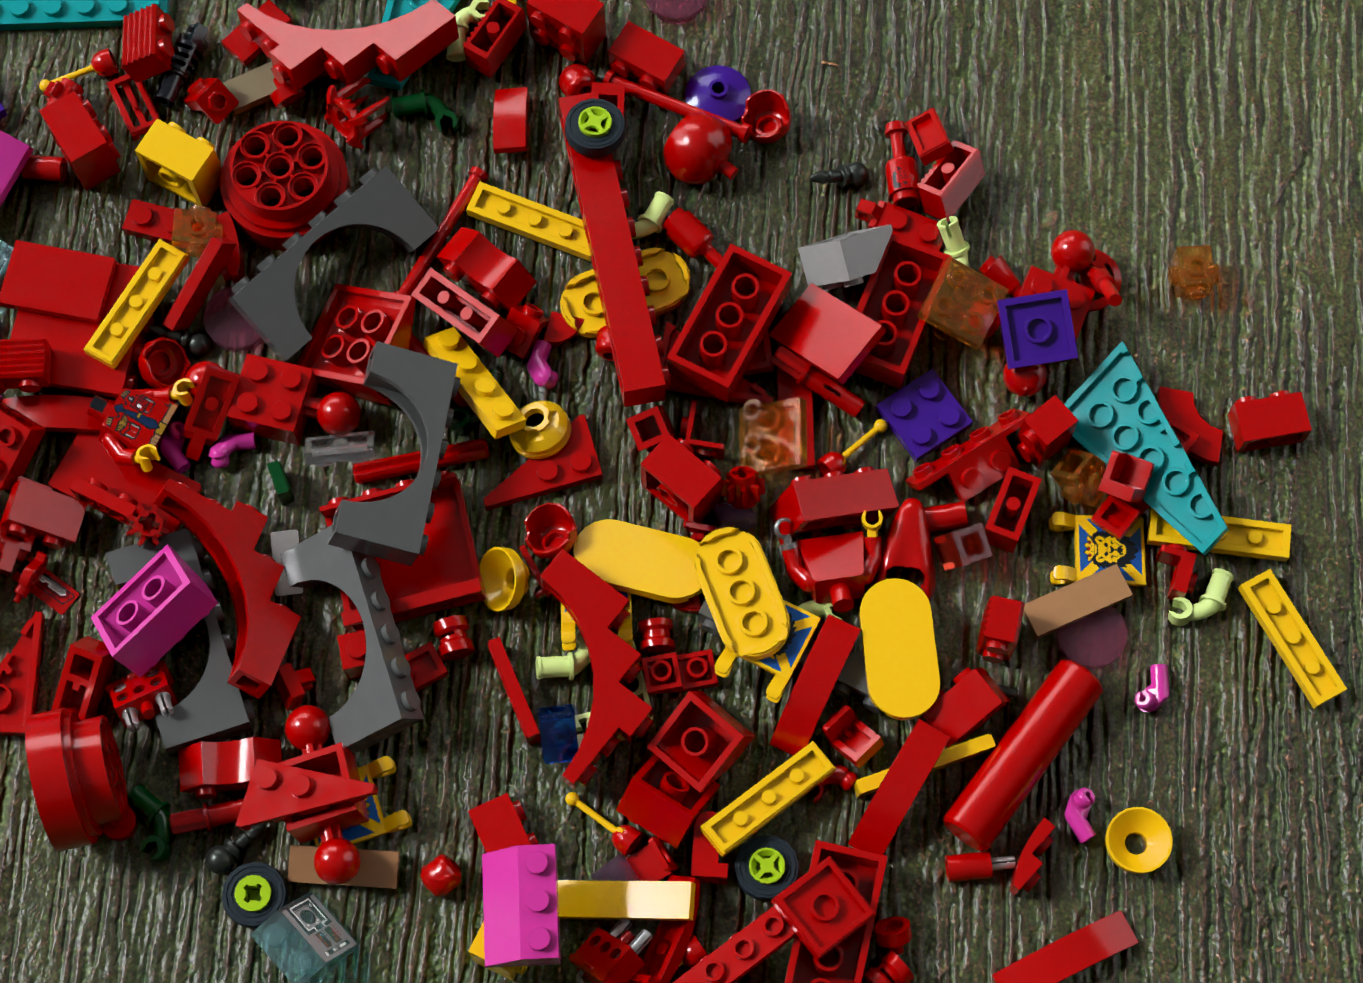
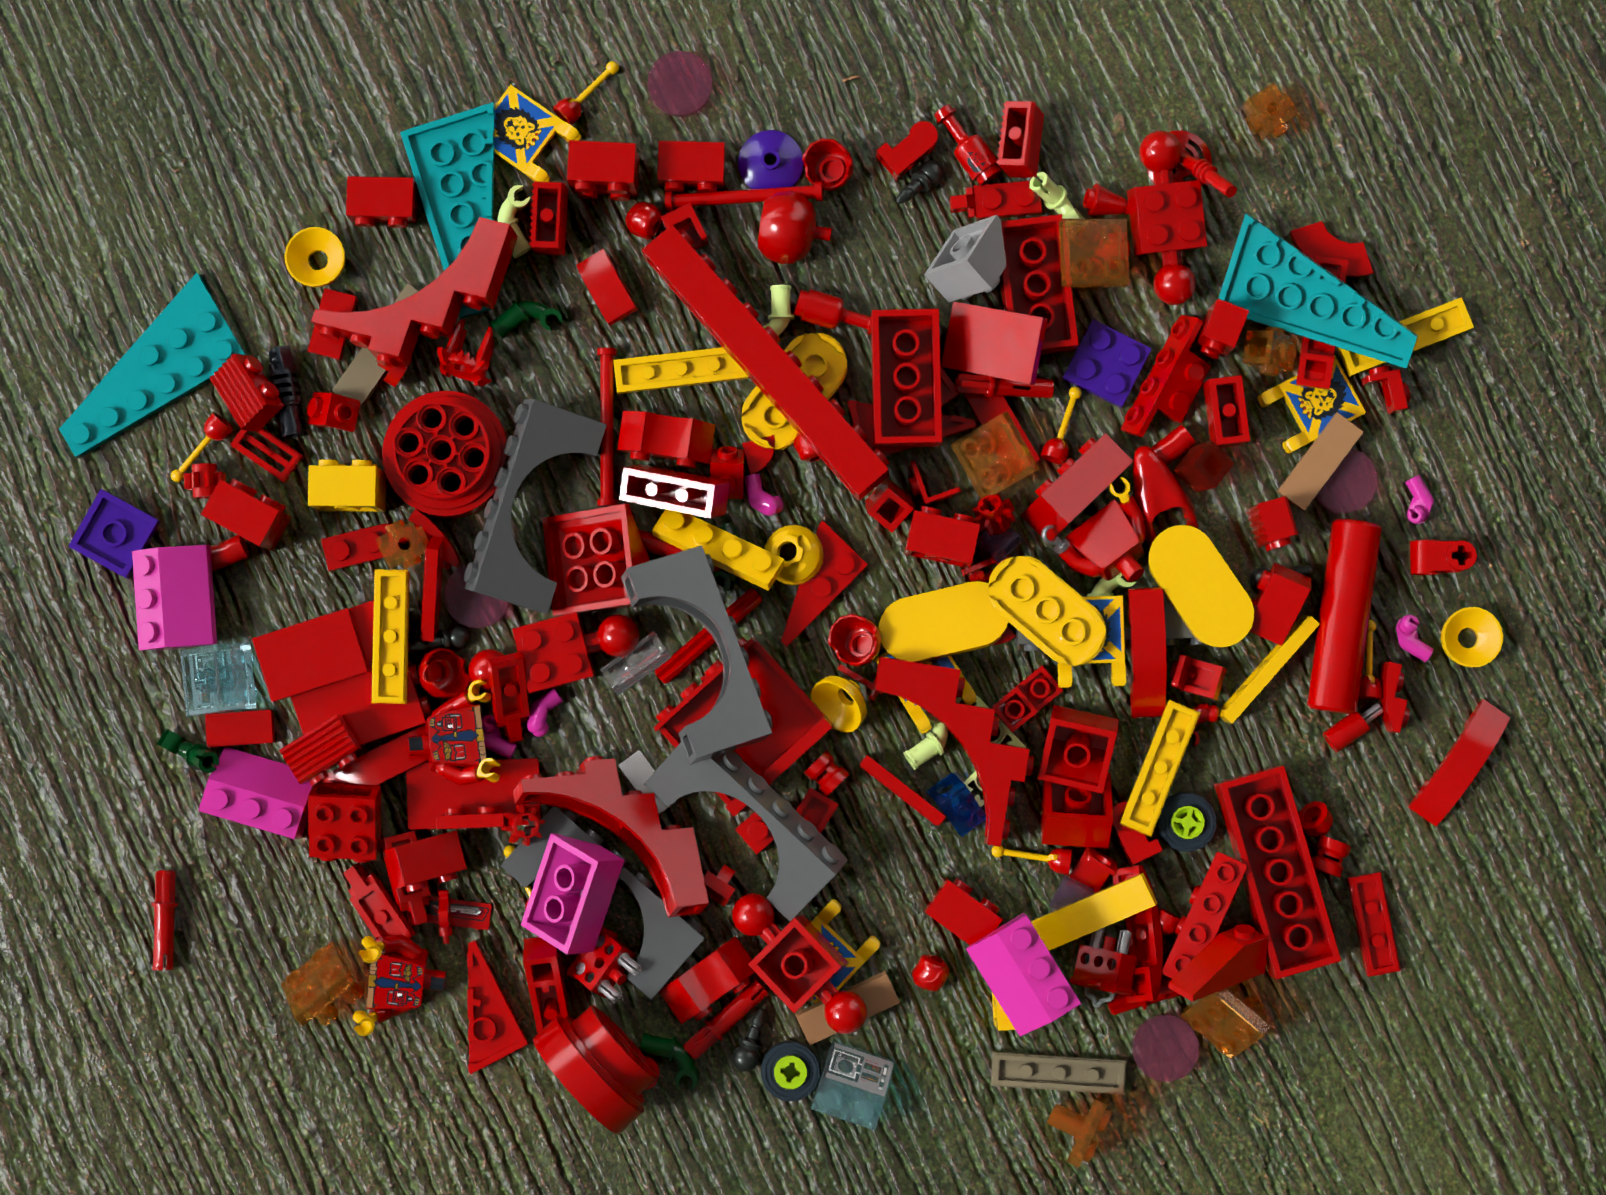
camera: 25 degrees left, 15 degrees up
red wing [235,759,379,831] -> none
dark green tile [267,460,295,506] -> none
black wheel [565,98,625,157] -> none
red wheel [638,617,675,654] -> none
red tile [771,856,876,961] -> none
red slope [848,718,951,855] -> none
red tile [905,108,954,166] -> none
dark purple plate [997,289,1078,370] -> none
red panel [1098,450,1155,503] -> none
yellowish green piece [1168,568,1234,626] -> none
red brick [1227,390,1312,453] -> none
yellow plate [1238,569,1347,709] -> none
none -> red leg [876,121,938,181]
none -> hinge [1359,619,1382,700]
none -> red piece [1409,540,1477,575]

